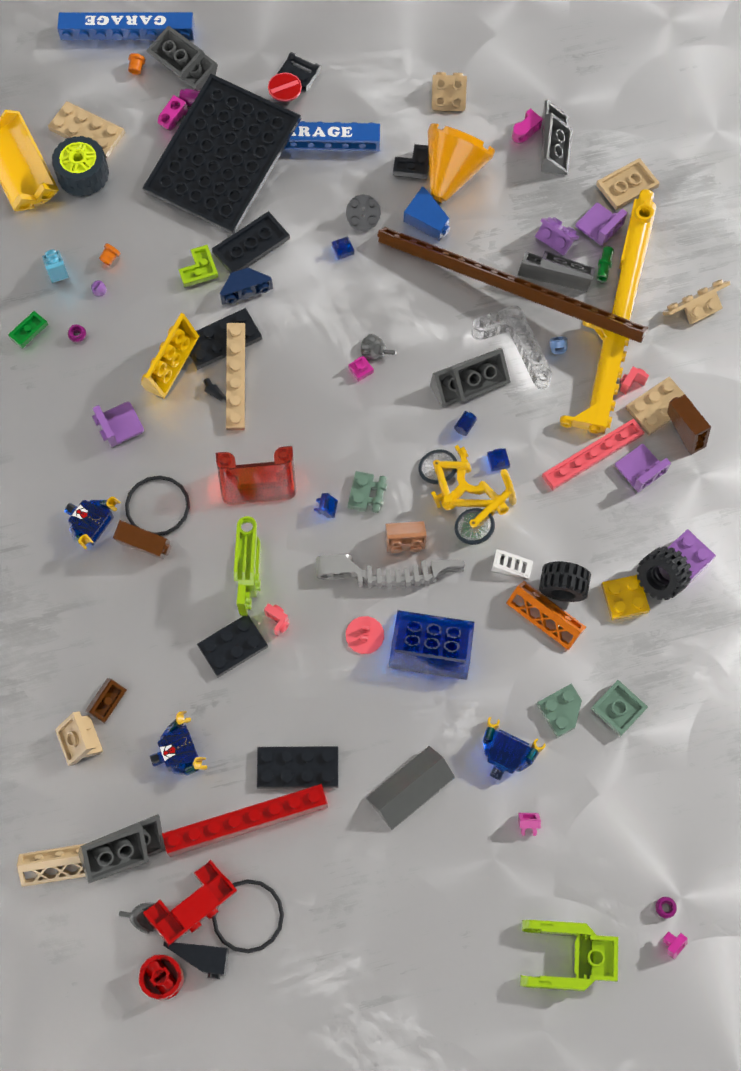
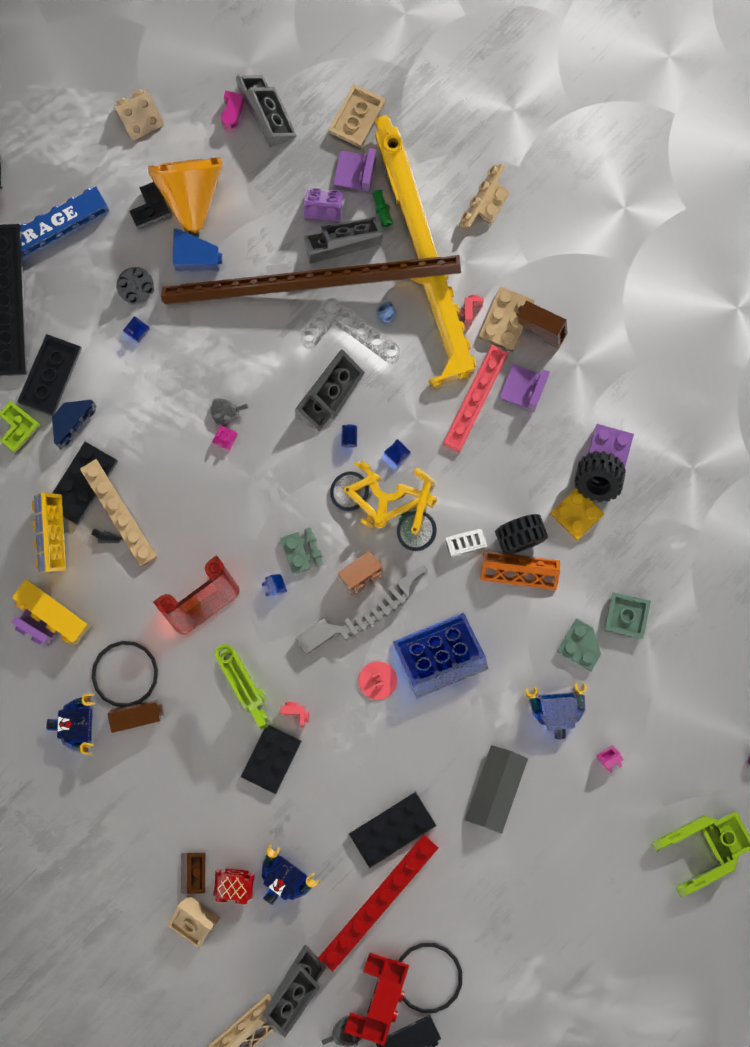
camera: 30 degrees left, 10 degrees up
none -> yellow brick [12,579,91,645]
none -> red brick [213,868,255,905]

